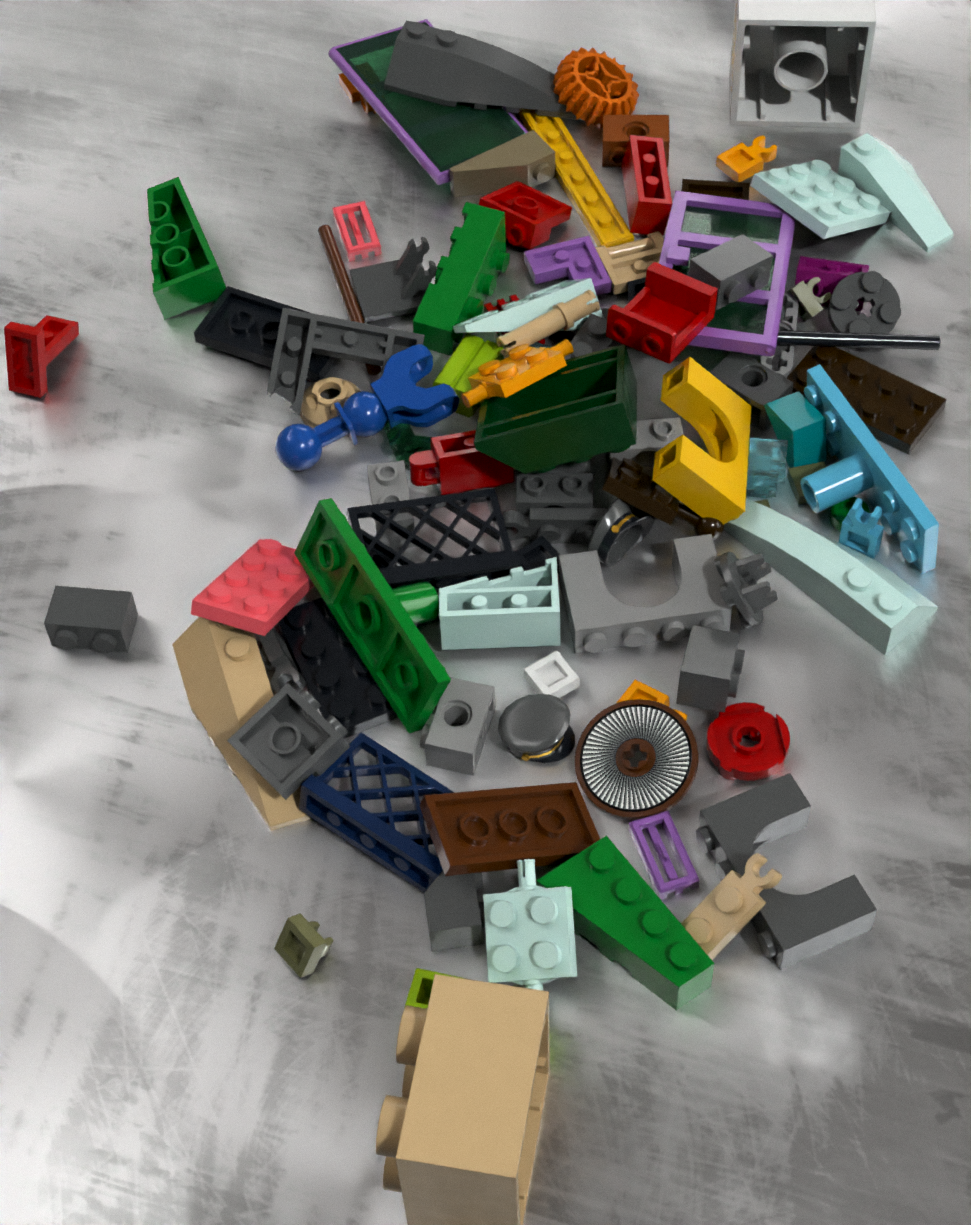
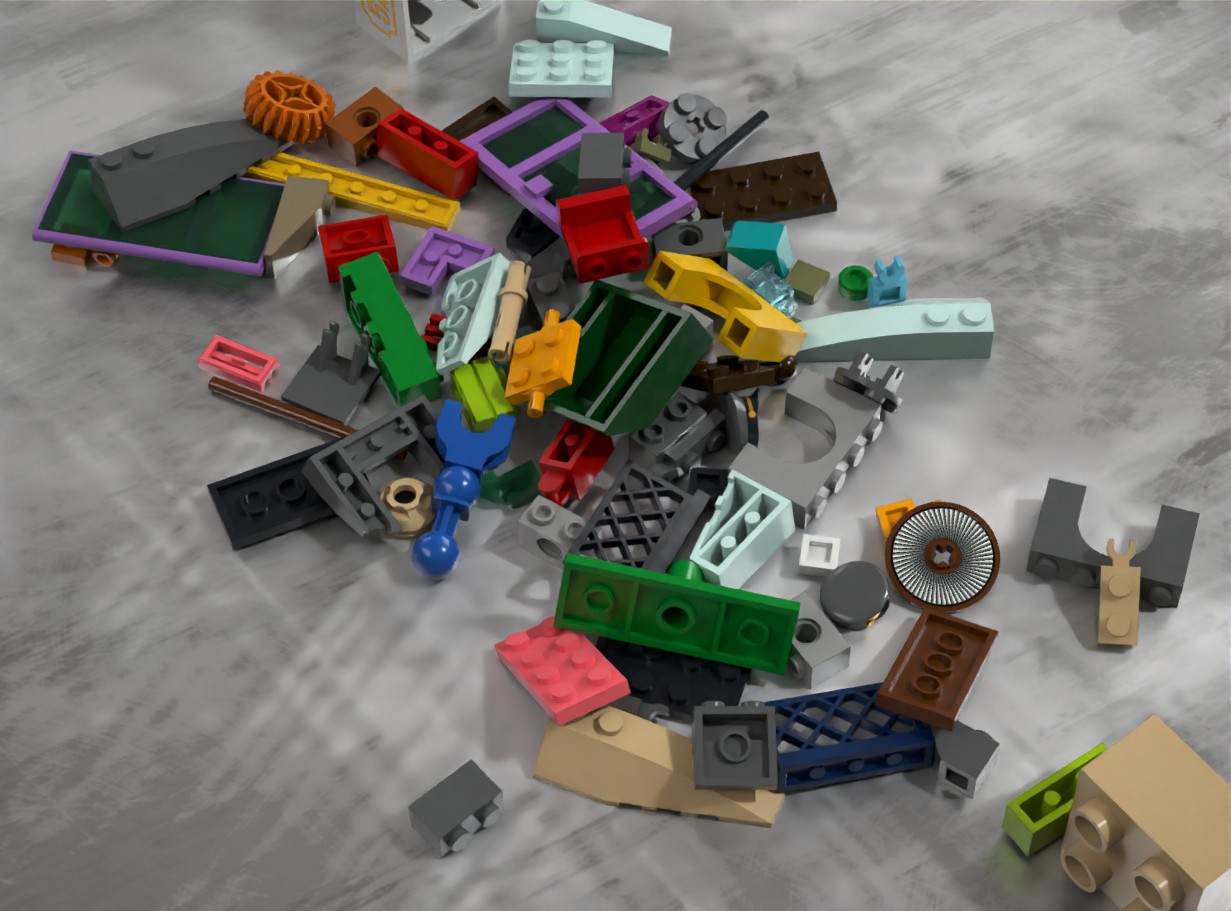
camera: 50 degrees left, 0 degrees up
red bracket [4,315,79,398] -> none
green wedge [147,177,226,320] -> none
olive tile [274,913,334,978] -> none
light aqua plate [483,859,578,991] -> none
green wedge [536,835,715,1011] -> none
tan plate [595,231,680,295] -> none
medium lavender tile [628,811,700,900] -> none
dark grey brick [676,625,745,712] -> none
red plate [706,702,790,781] -> none
light orange plate [716,135,777,182] -> none
medium azure plate [800,364,939,574] -> none

